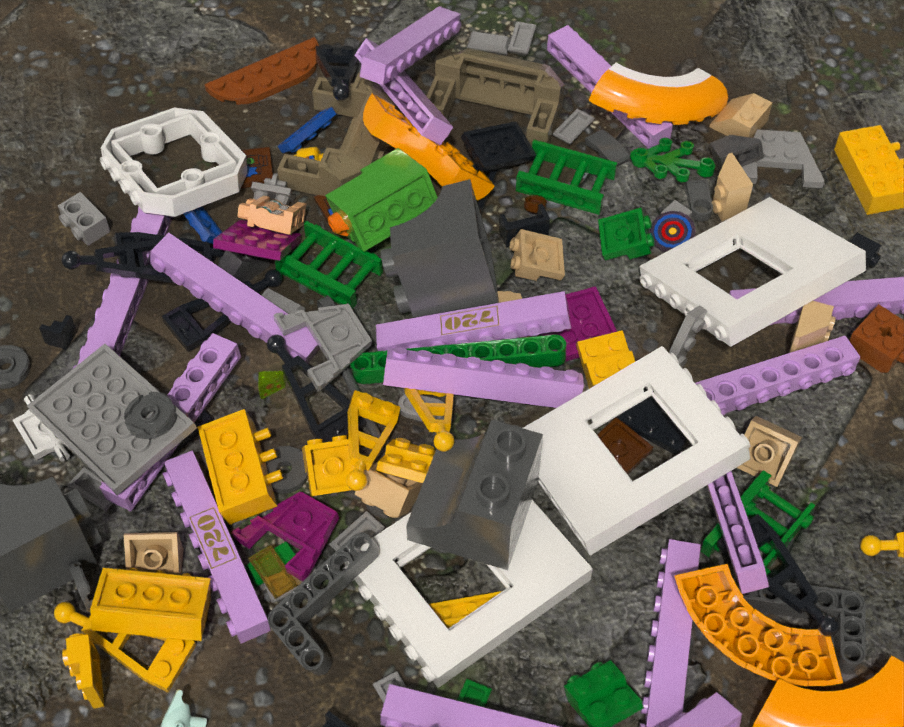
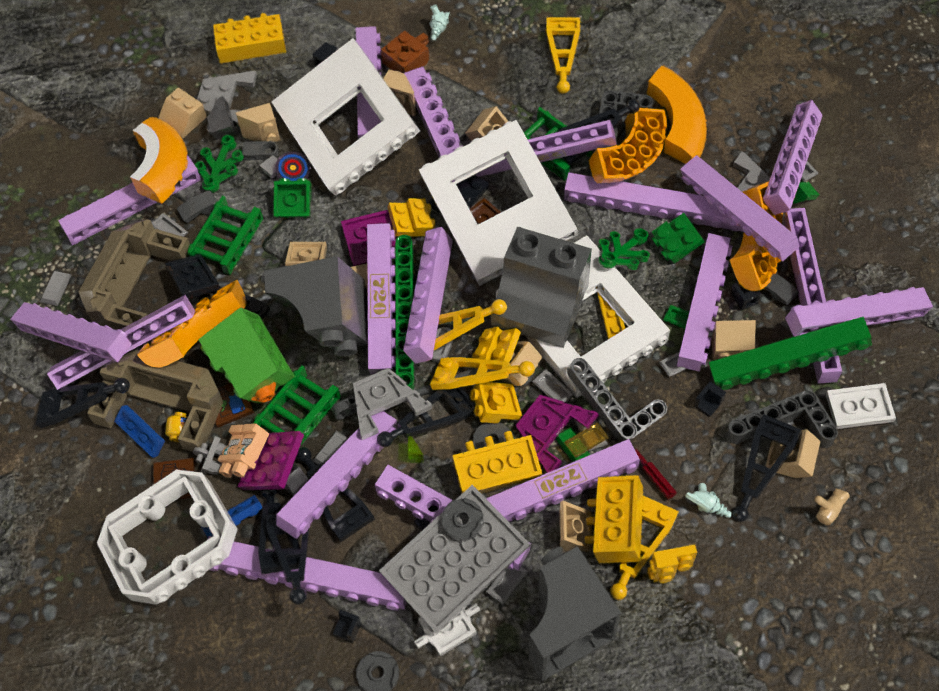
camera: 85 degrees left, 5 degrees up
light grey brick [58,192,110,246] -> none
dark grey tile [68,560,94,613] -> none
dark orange plate [205,37,319,104] -> none
black panel [499,204,550,247] -> none
light grey tile [508,22,536,56] -> none
reddish brown tile [524,195,547,213] -> none
light grey plate [669,305,707,368] -> none
none -> green plant [597,228,650,270]
none -> dark red axle [635,449,677,500]

